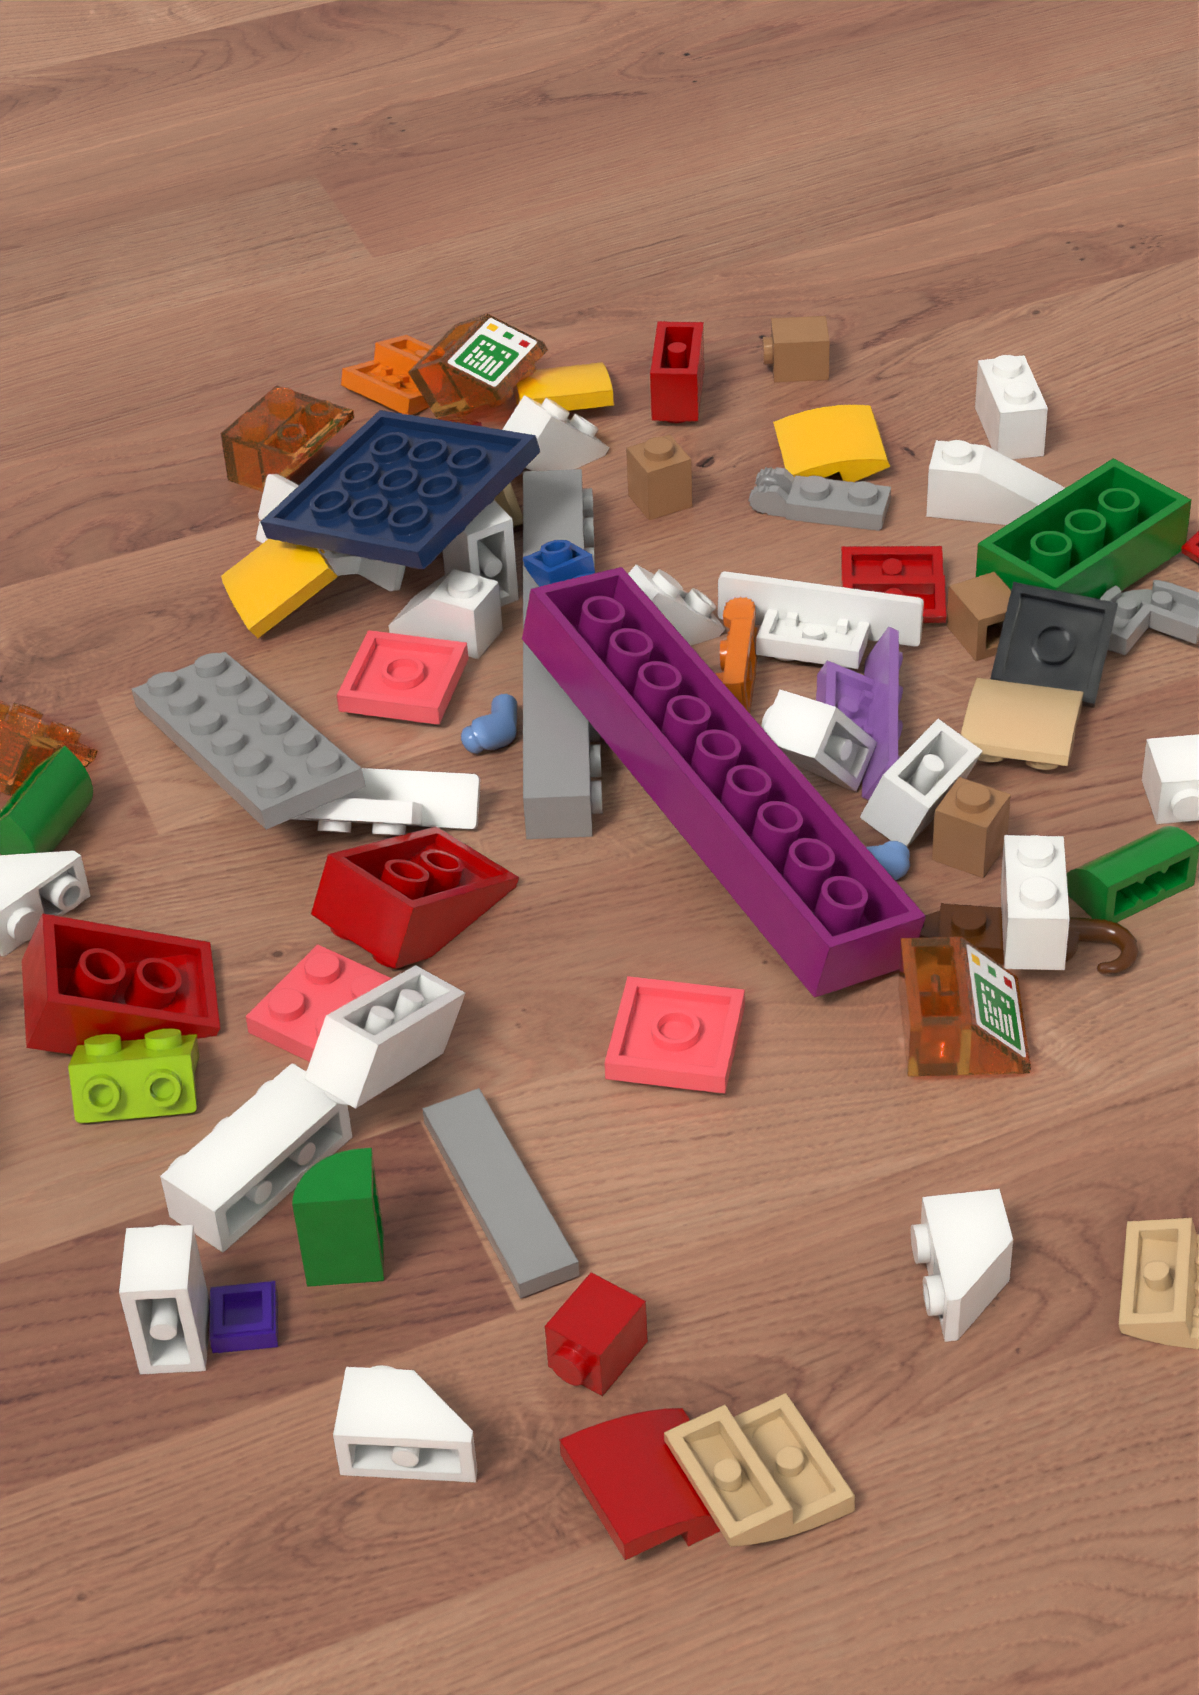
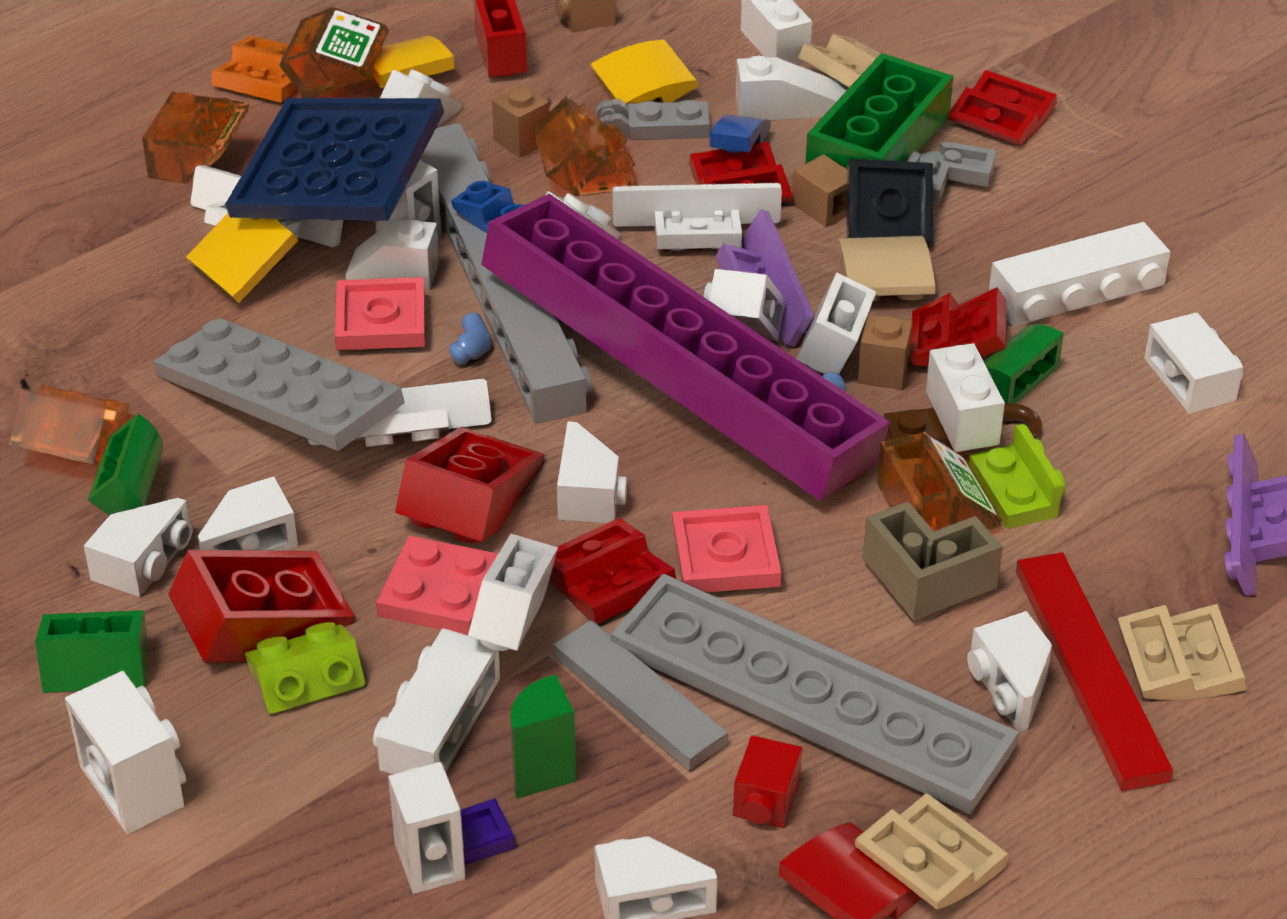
camera: 20 degrees left, 0 degrees up
orange hinge [716,596,758,713] -> none
none -> white slope [198,476,298,551]
none -> clear orange slope [533,96,639,196]
none -> red slope [550,518,676,624]
none -> white slope [557,422,627,523]
none -> light grey plate [610,574,1019,814]
none -> blue slope [710,115,771,153]
none -> tan slope [798,34,880,87]
none -> dark tan brick [863,501,1003,621]
none -> red slope [909,287,1006,366]
none -> lime bracket [968,424,1065,529]
none -> red tile [1016,552,1173,791]

